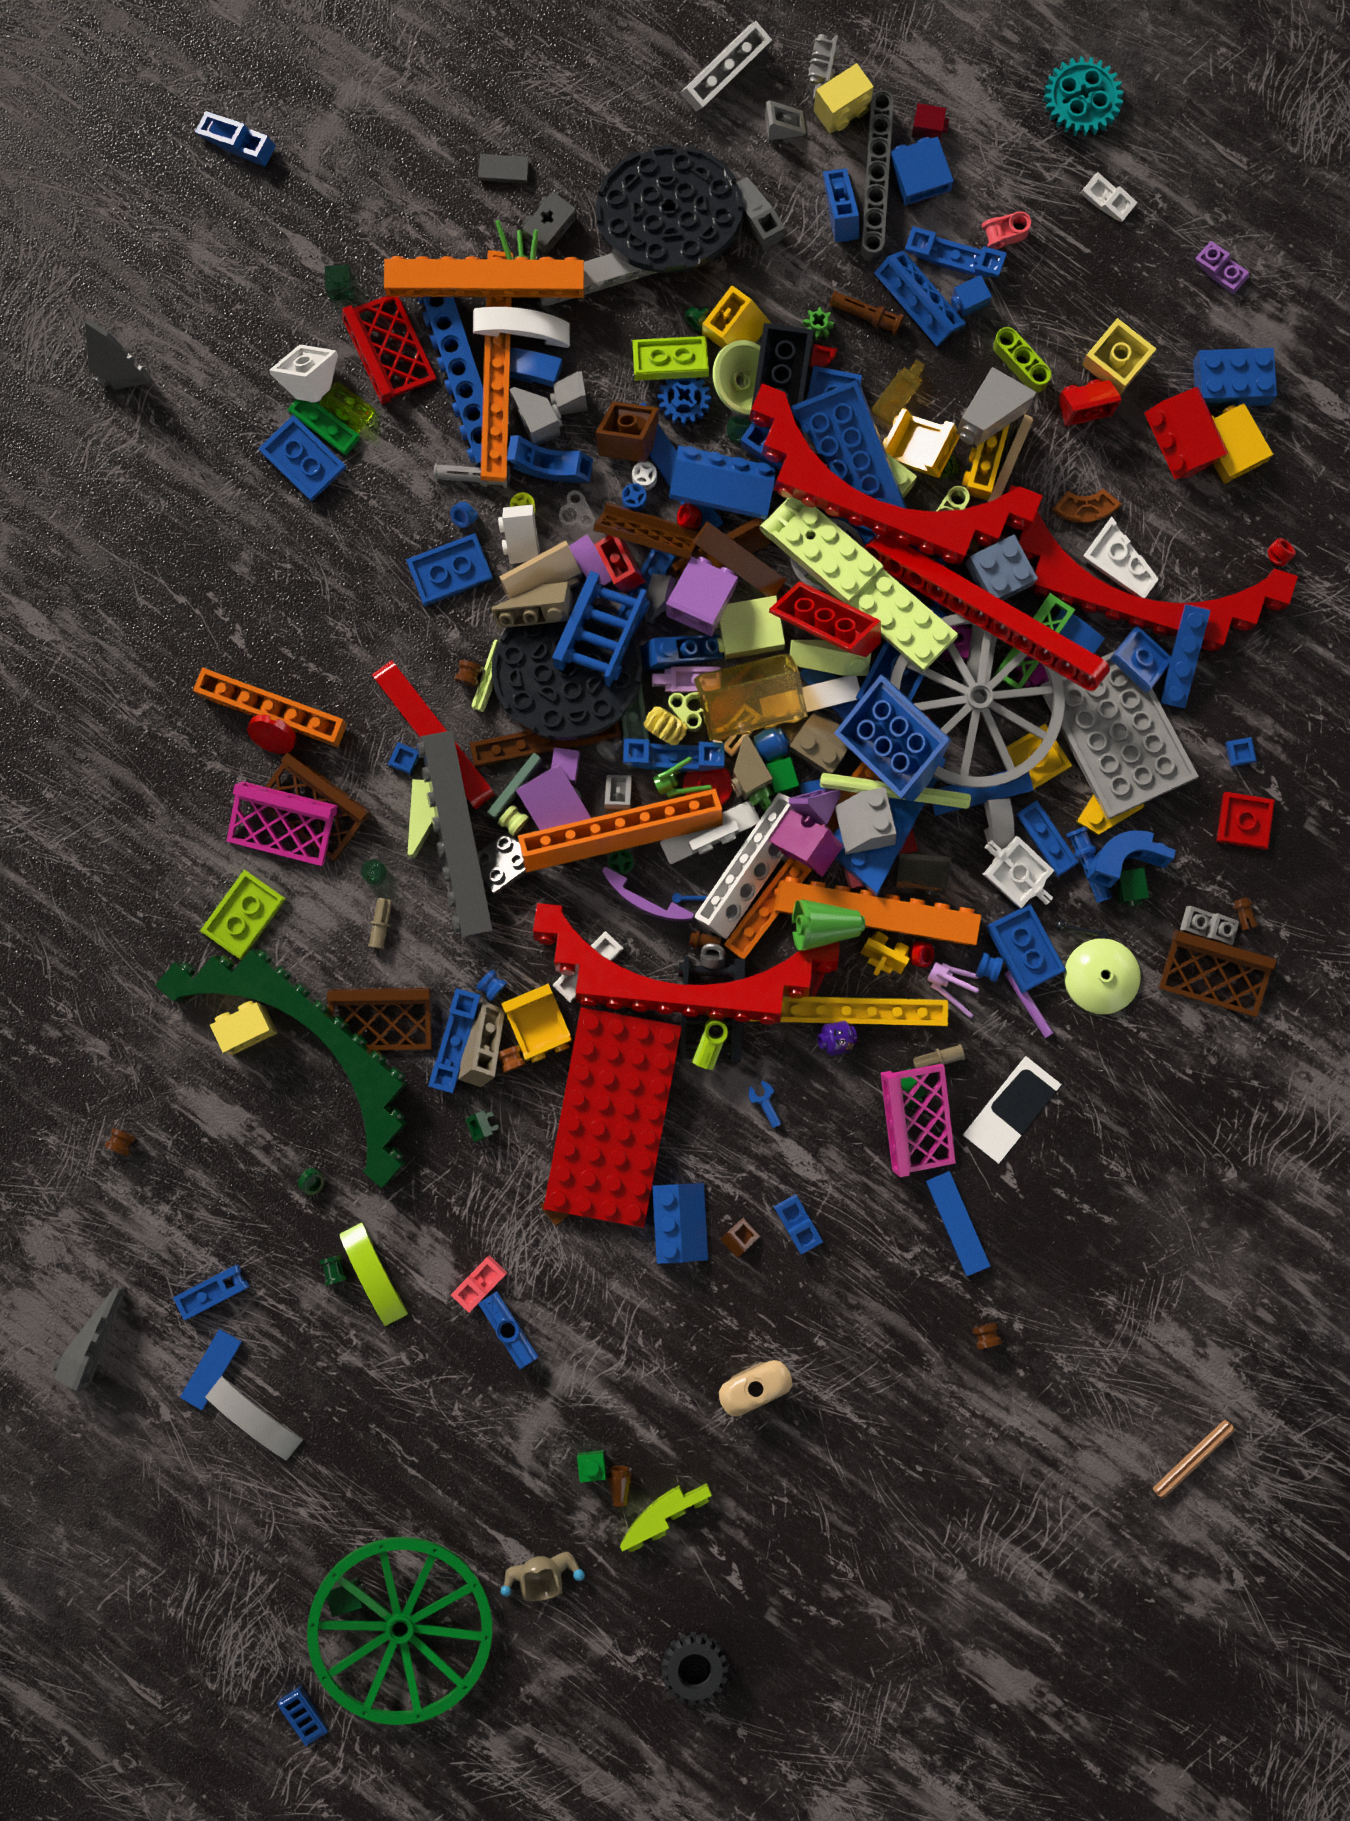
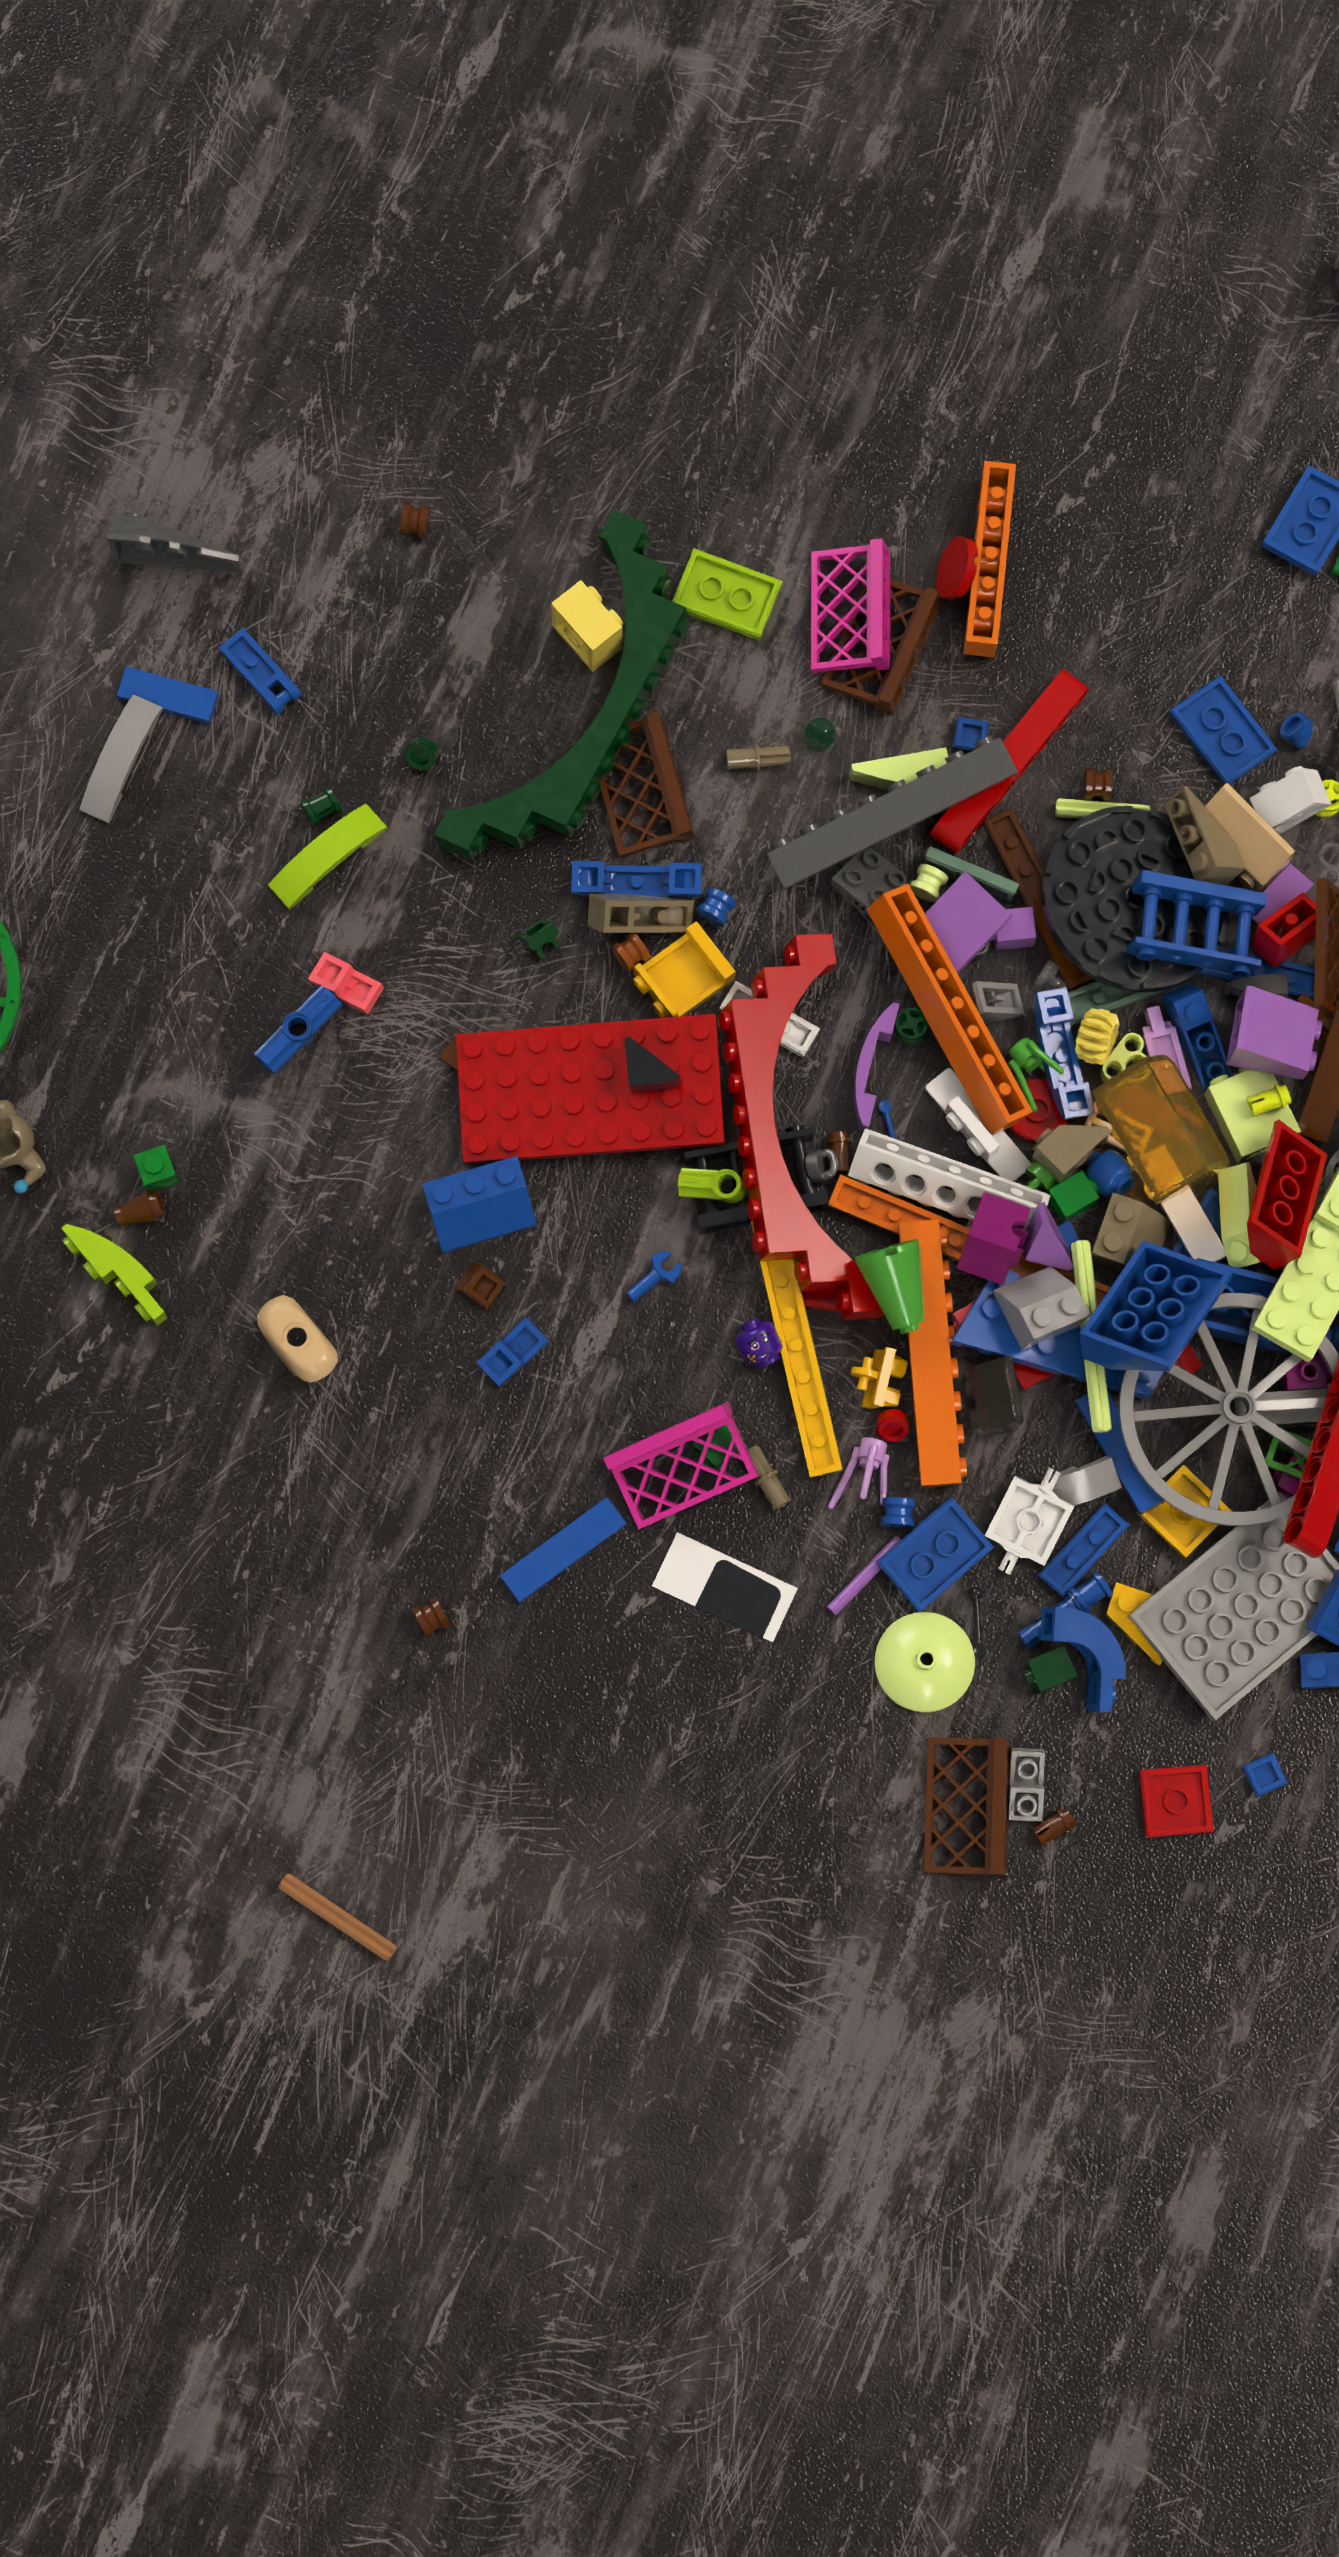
camera: 70 degrees right, 5 degrees down
none -> black slope [625,1036,683,1093]
none -> neon yellow pin [1247,1084,1291,1117]

